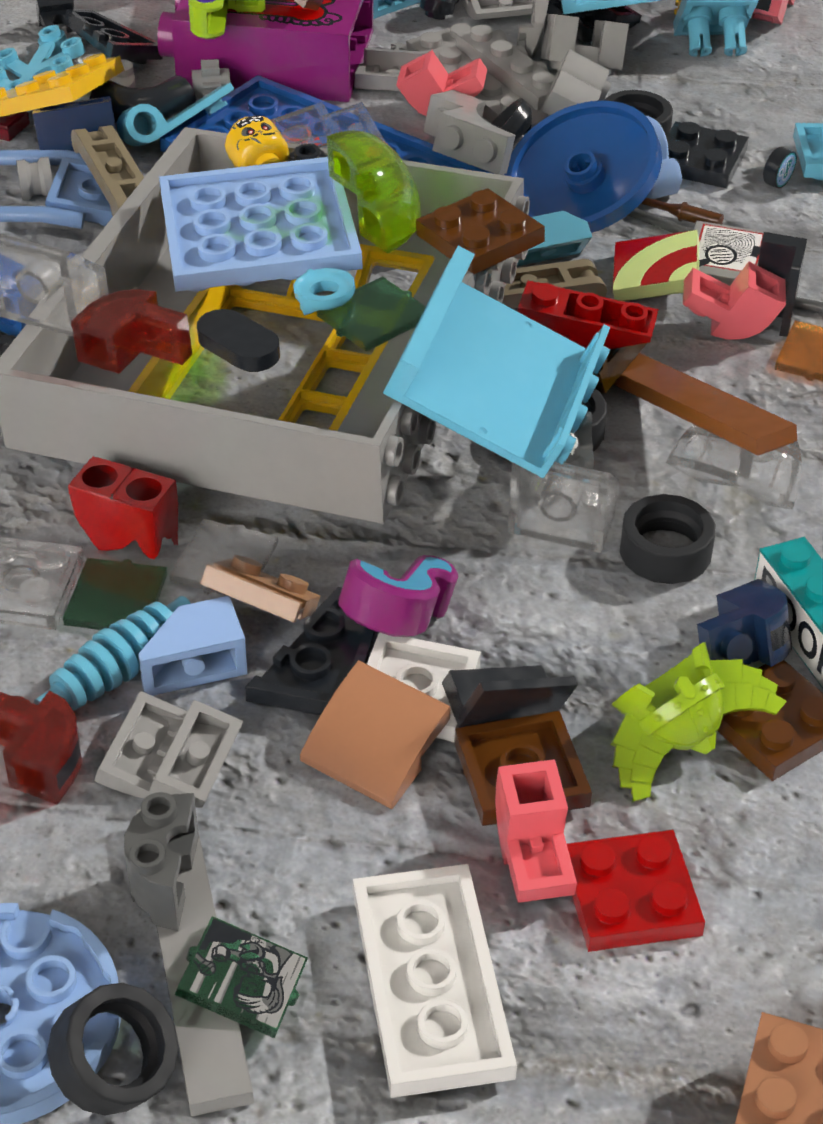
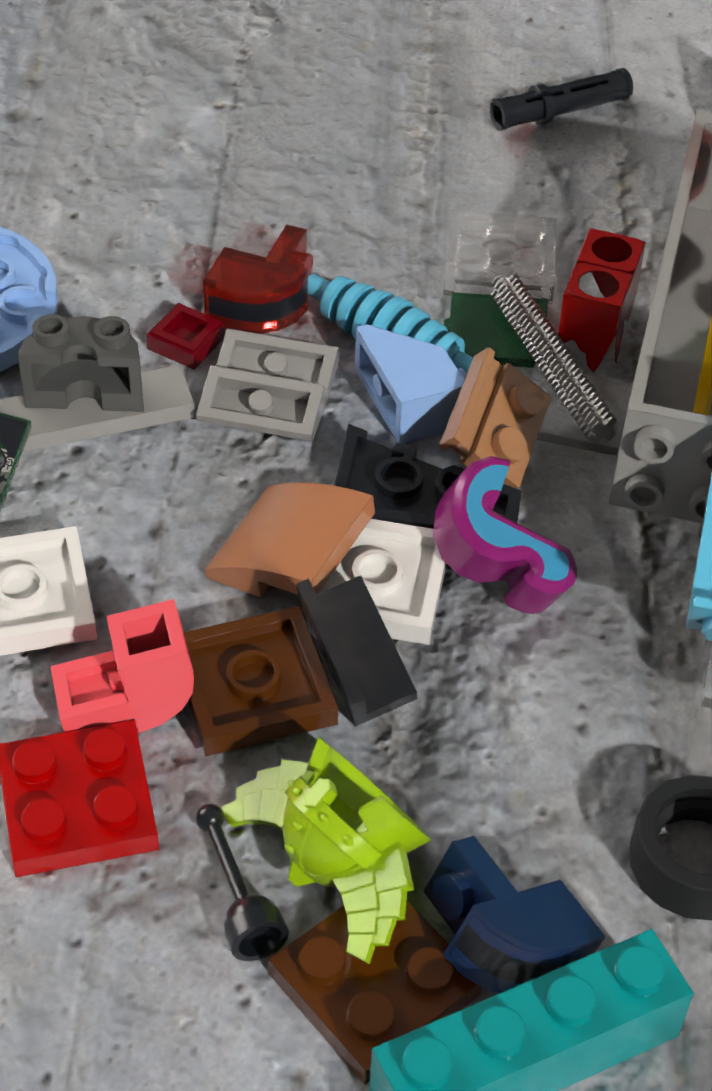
camera: 85 degrees right, 5 degrees up
none -> dark red tile [146,303,226,370]
none -> black hinge [196,804,289,961]
none -> light grey axle [491,274,617,444]

